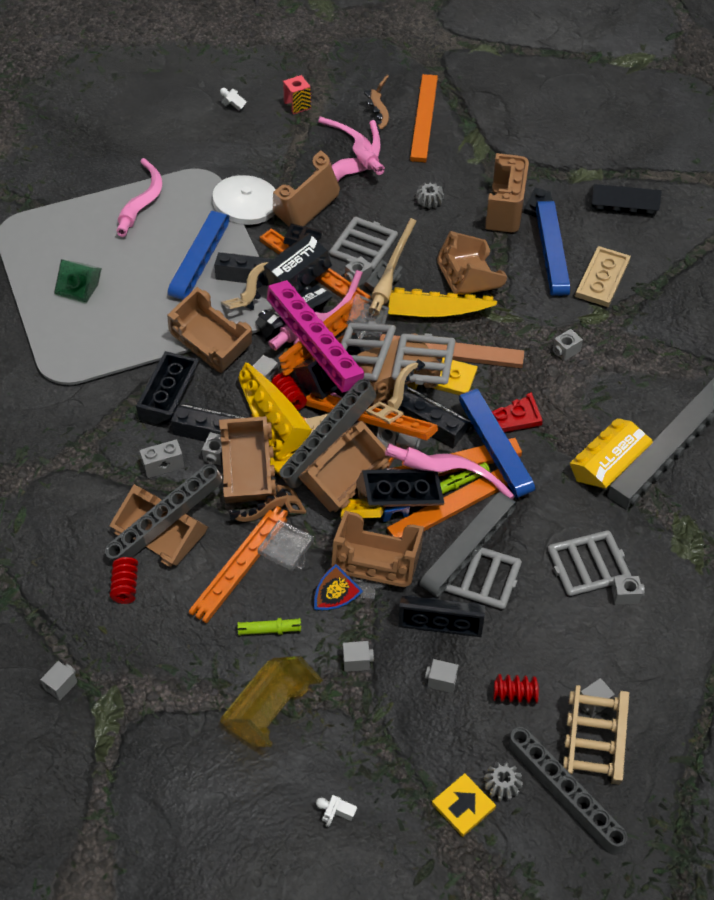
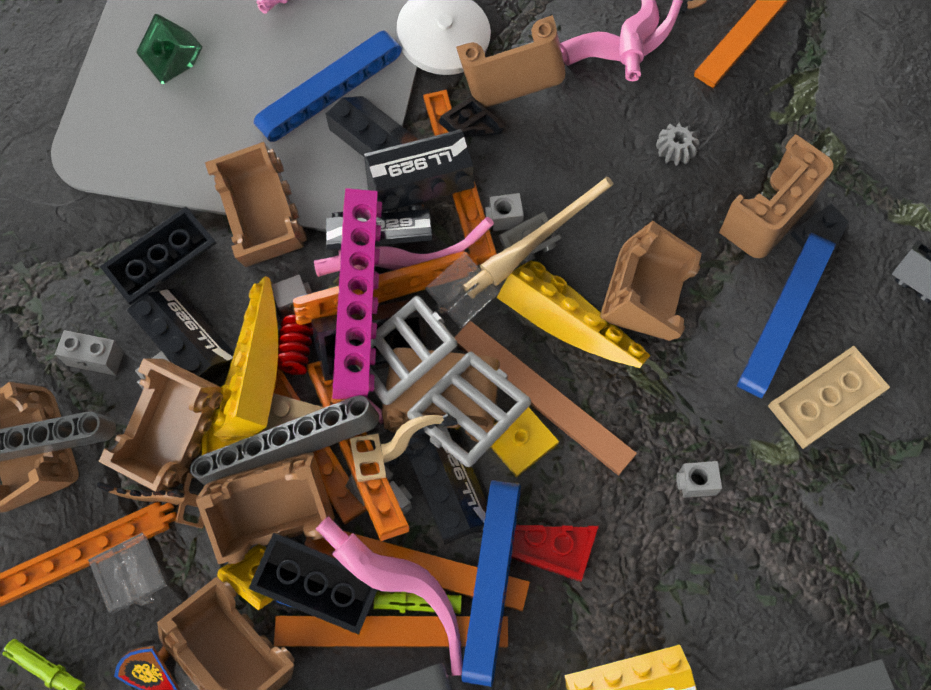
camera: 35 degrees right, 15 degrees up
tan piece [221,262,268,310] -> none
light grey bar [329,217,398,270] -> none

